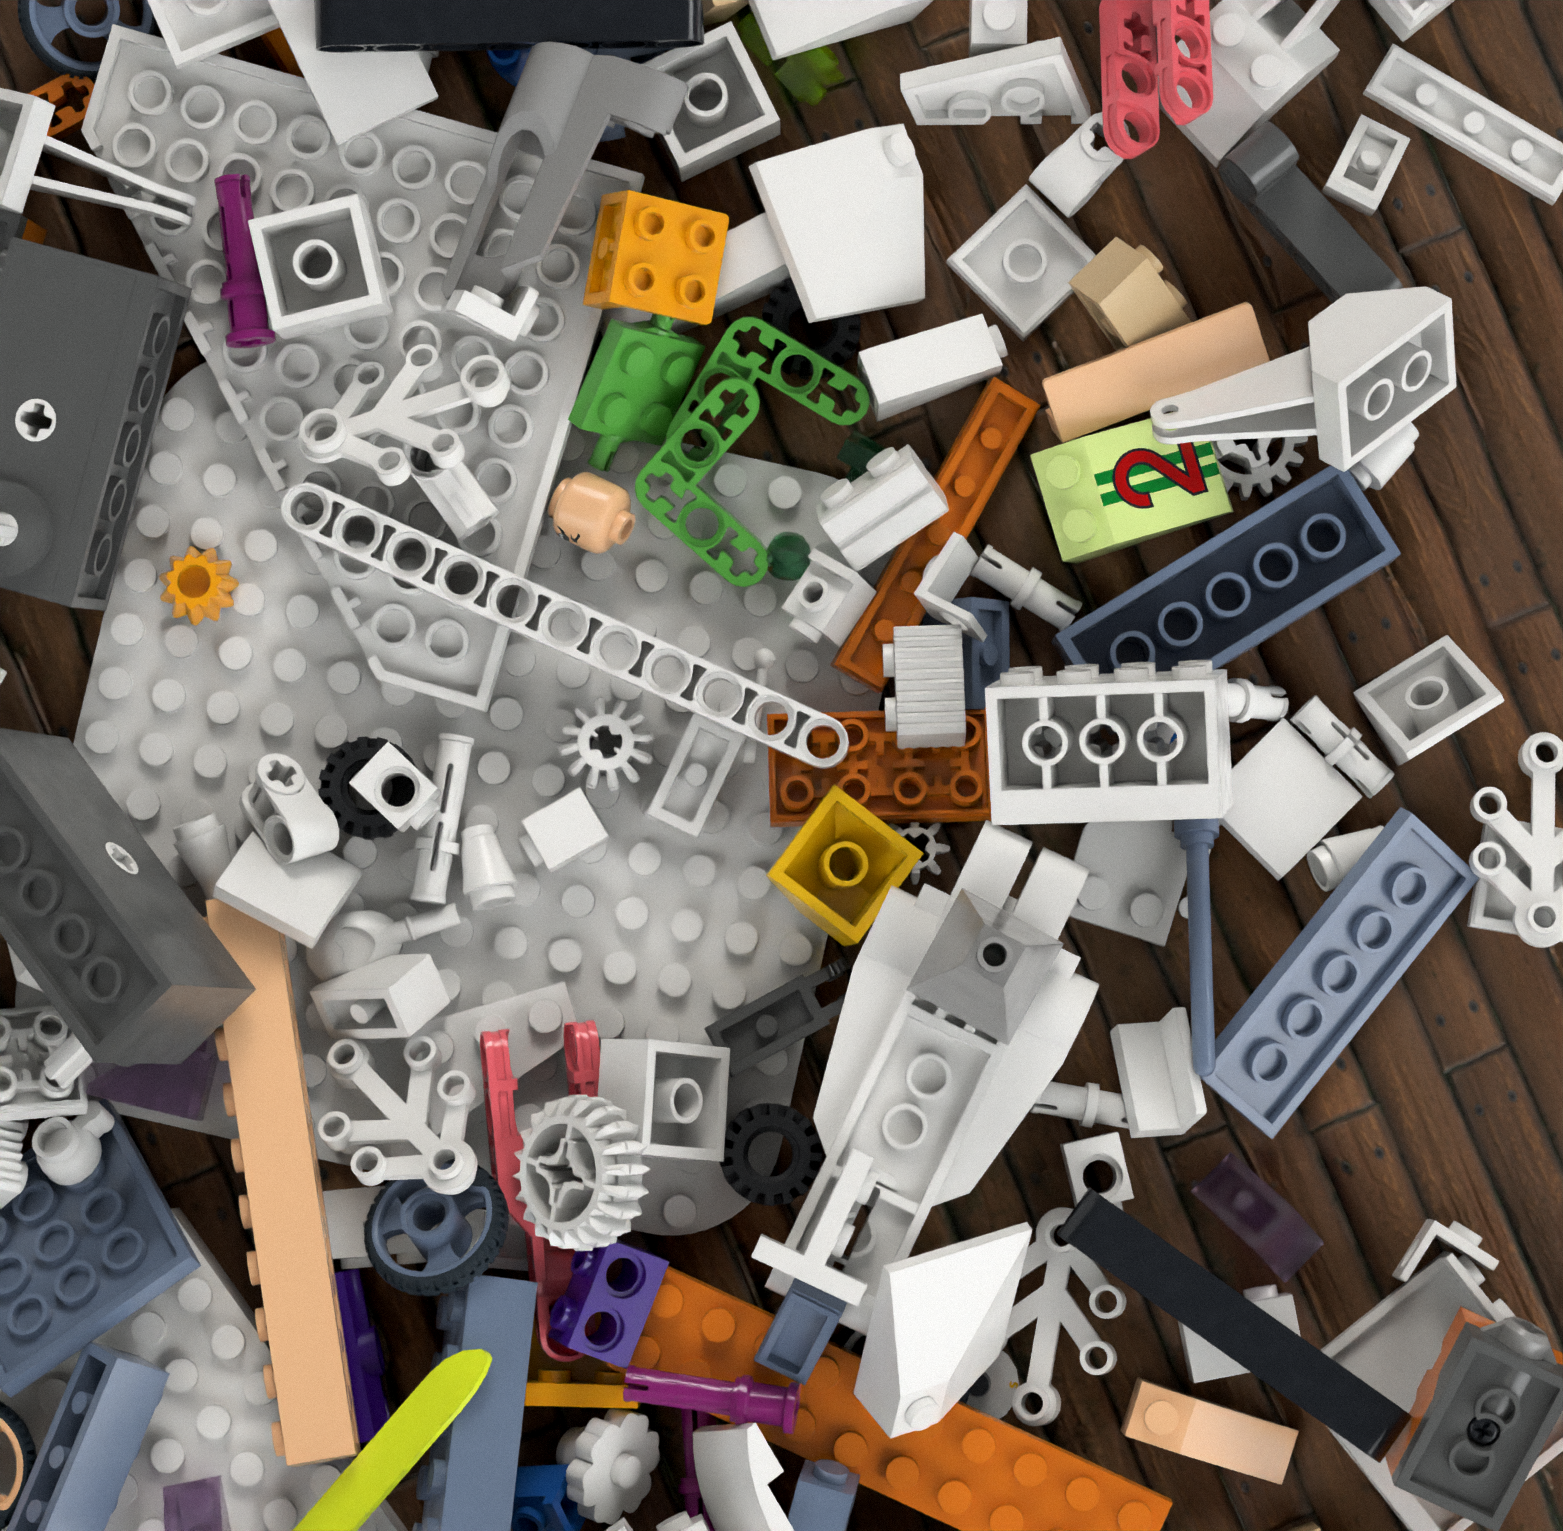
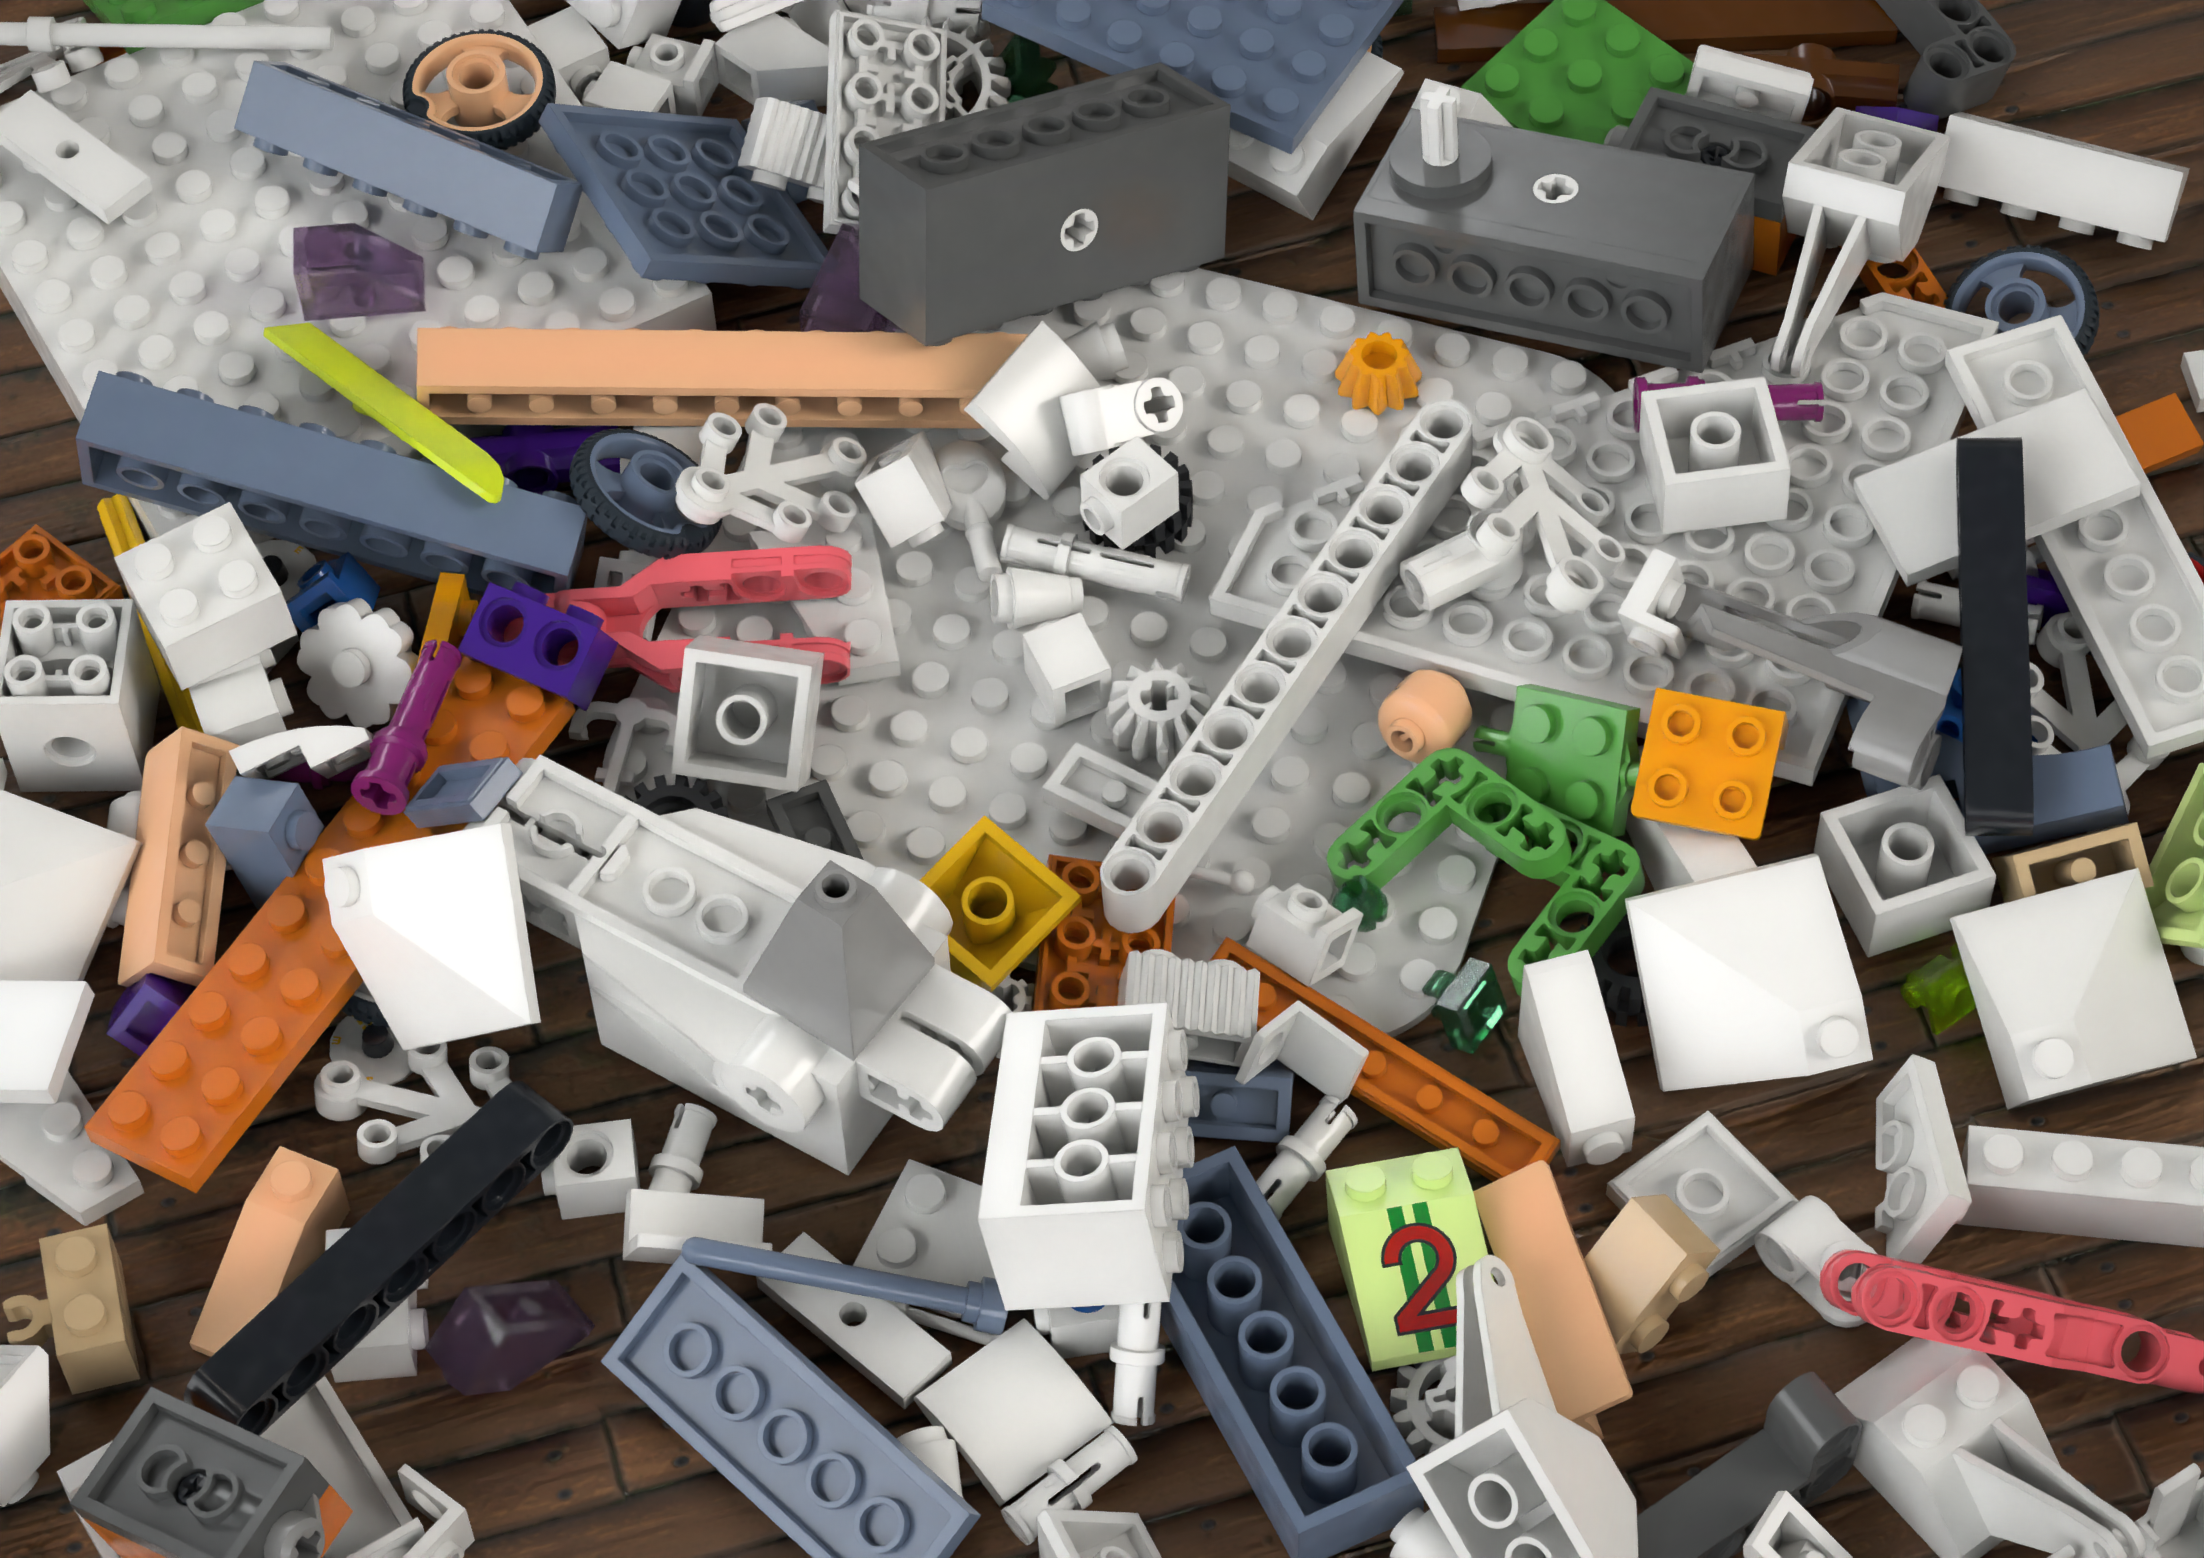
camera: 95 degrees right, 30 degrees down
white piece [32,1100,115,1185] -> none
white gear [512,1095,650,1251] -> none
white bracket [751,1148,880,1307] -> none
white brick [816,444,949,572] -> none
none -> white piece [568,697,677,794]
none -> white tile [756,1232,952,1409]

